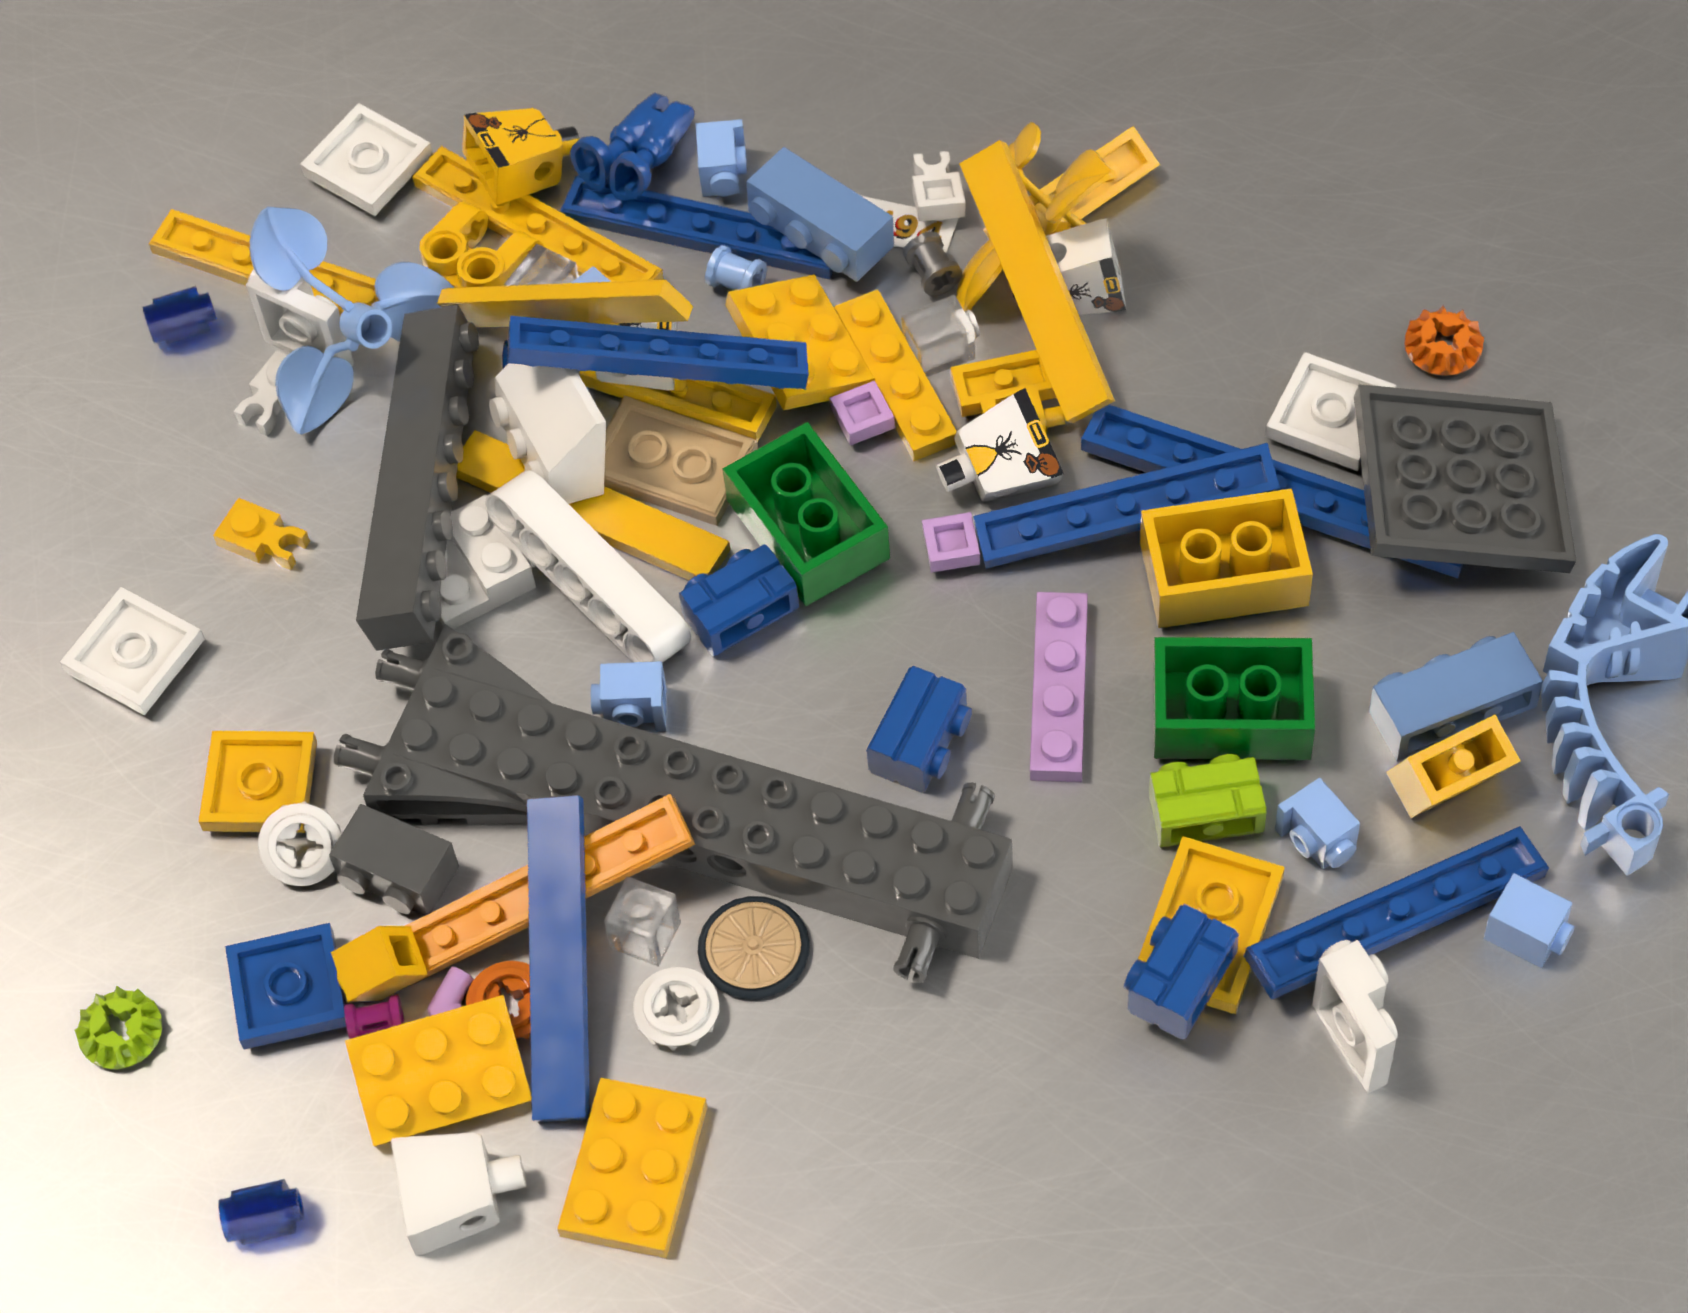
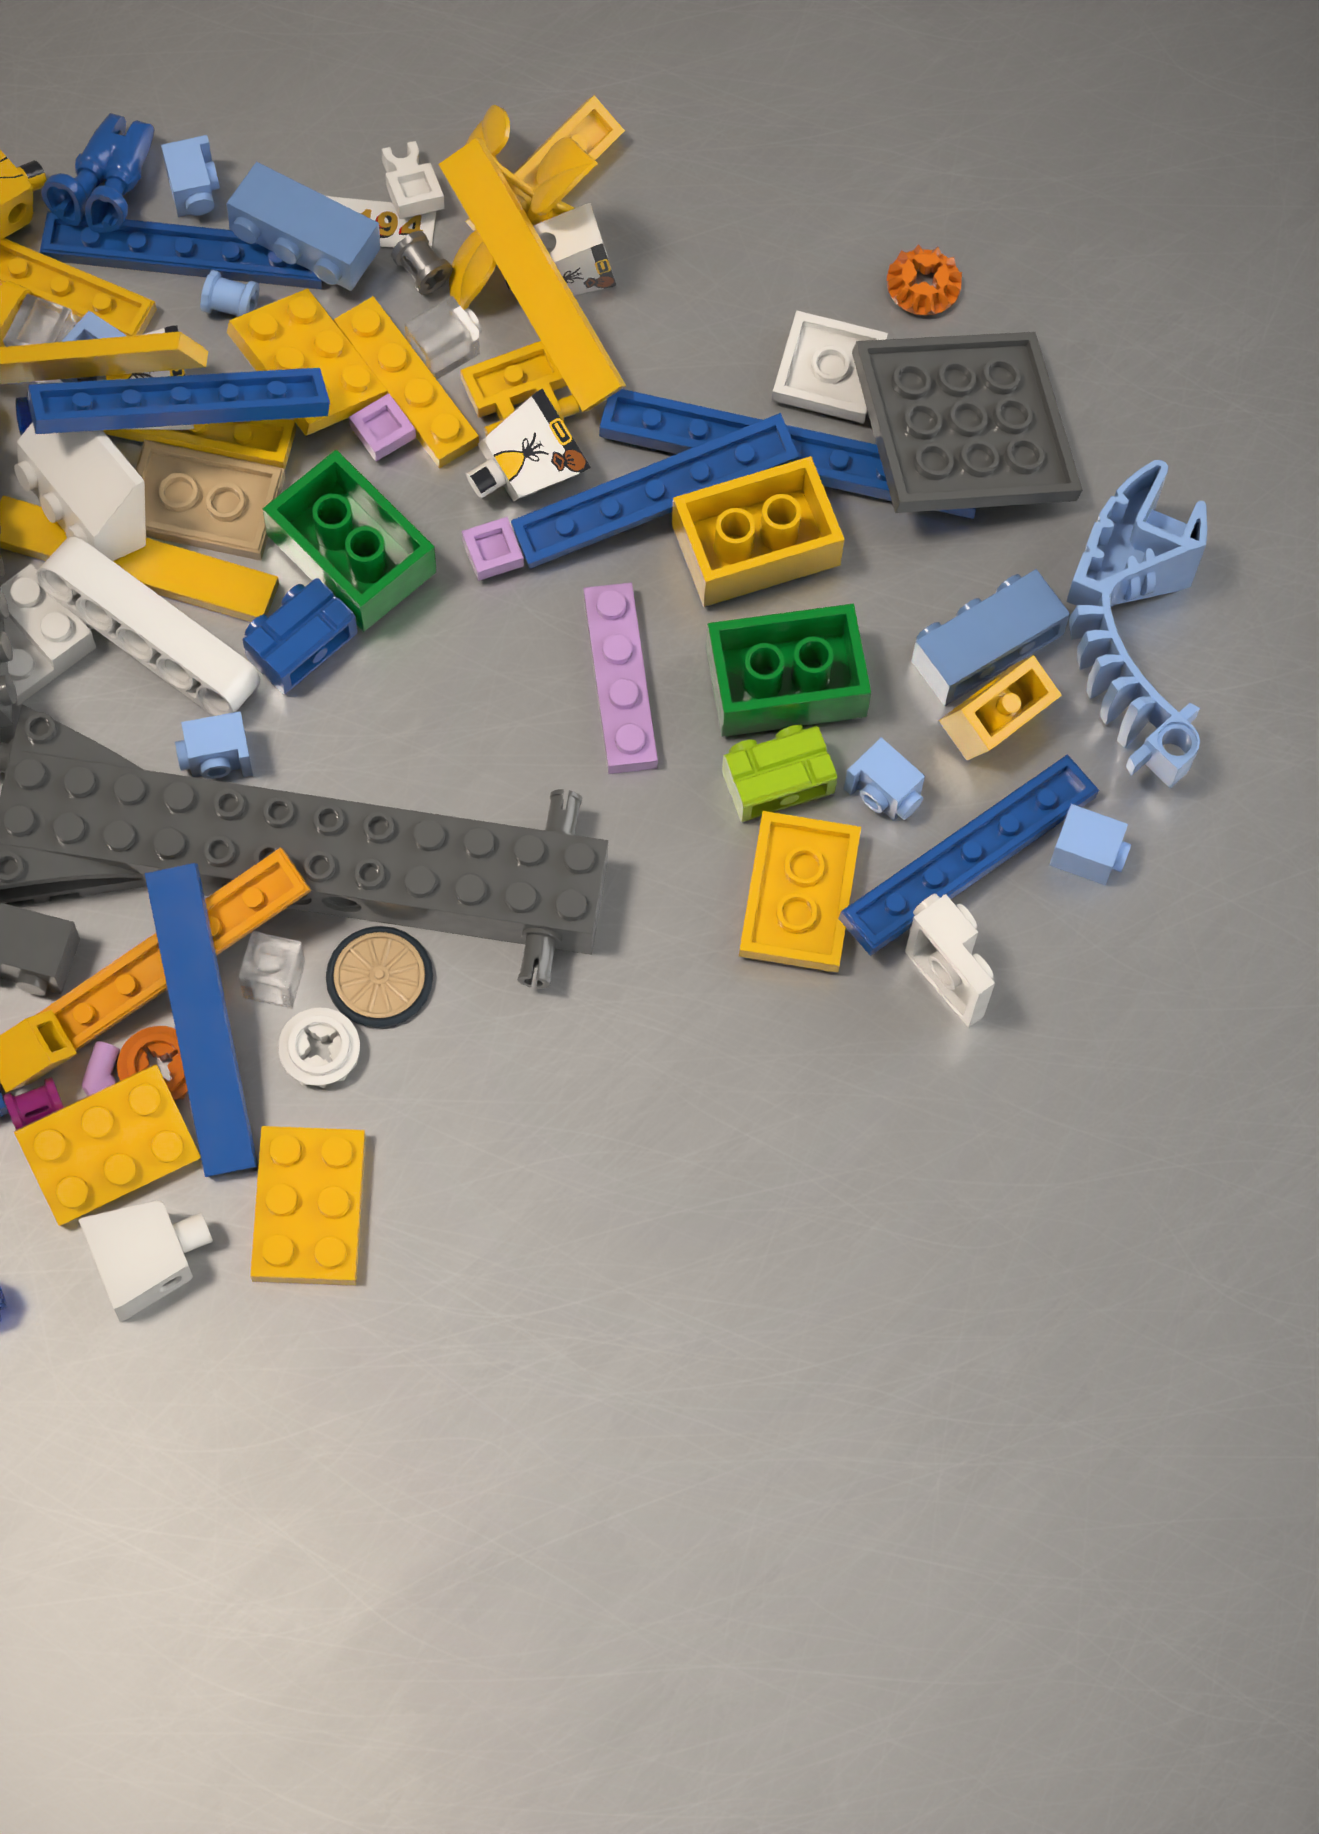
camera: 20 degrees left, 10 degrees up
blue brick [866,666,972,793] -> none
blue brick [1124,904,1239,1040] -> none

